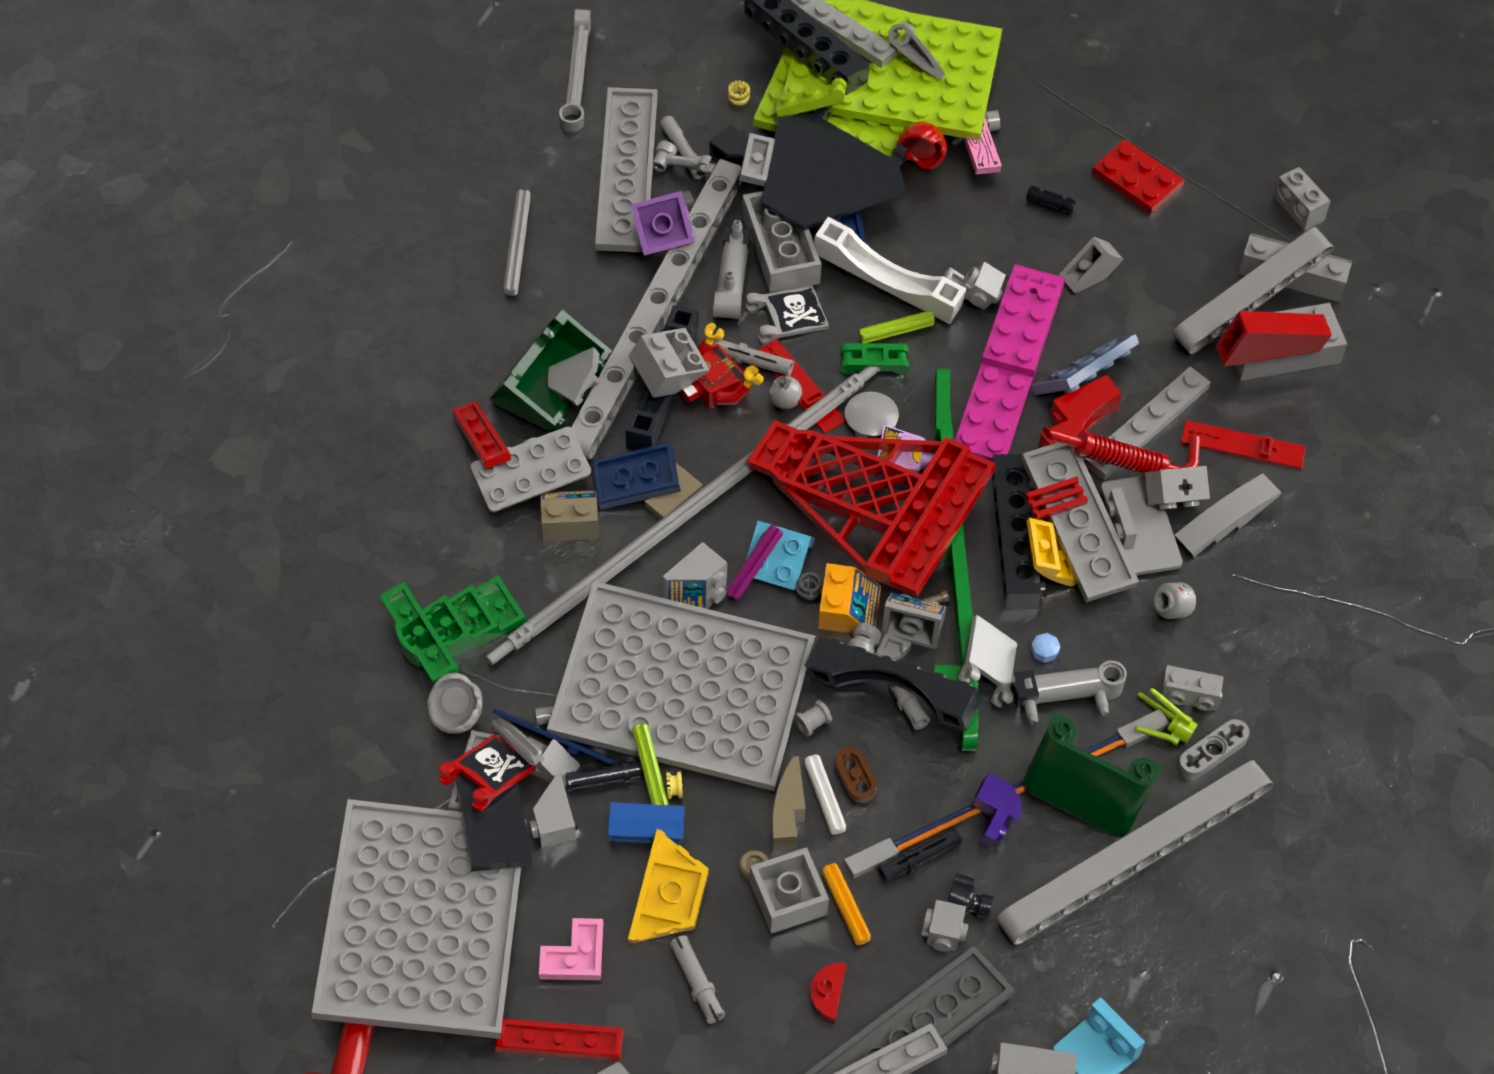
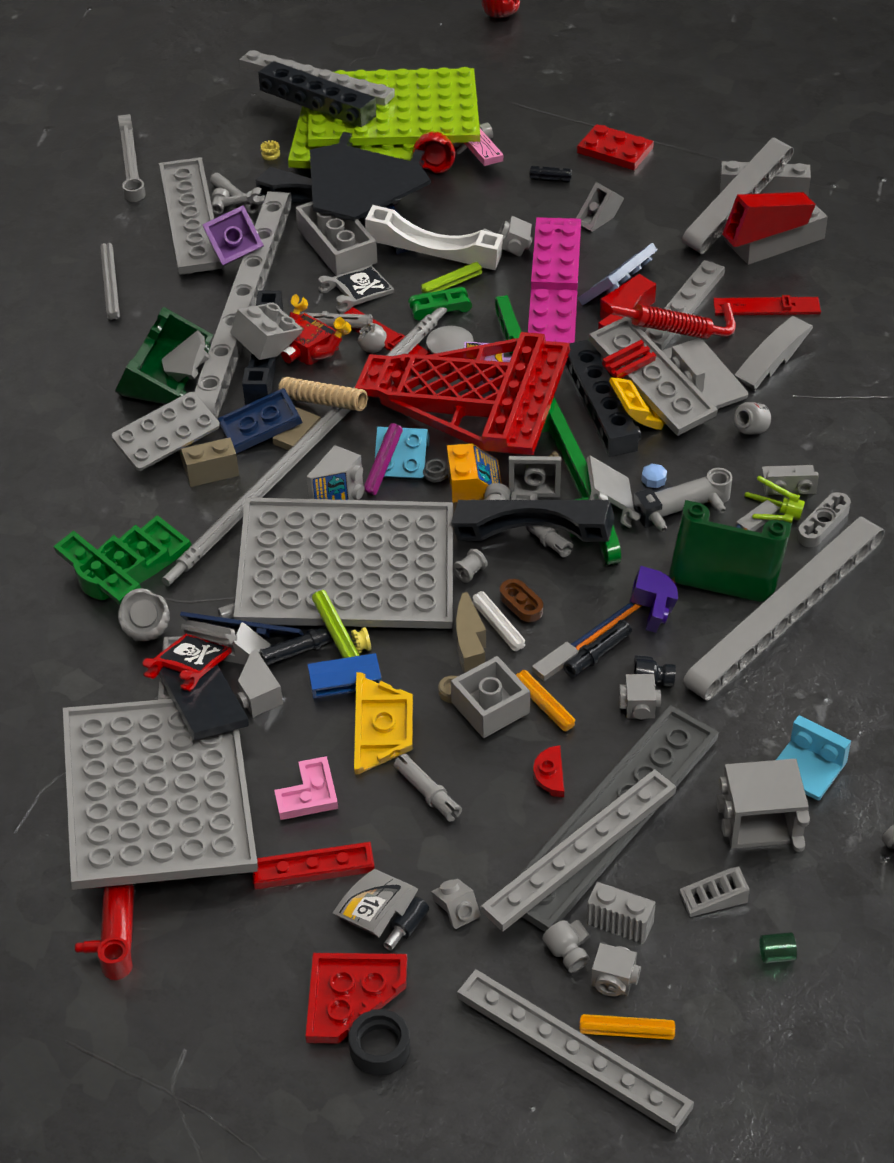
camera: 10 degrees left, 10 degrees down
red tile [452,401,512,469] -> none
light grey piece [713,220,751,320] -> none
light grey slope [739,133,775,186] -> none
lime plate [776,78,847,118] -> none
light grey piece [888,22,945,79] -> none
light grey brick [1145,466,1210,510] -> none
light grey brick [1273,167,1331,231] -> none
none -> tan piece [278,377,368,411]

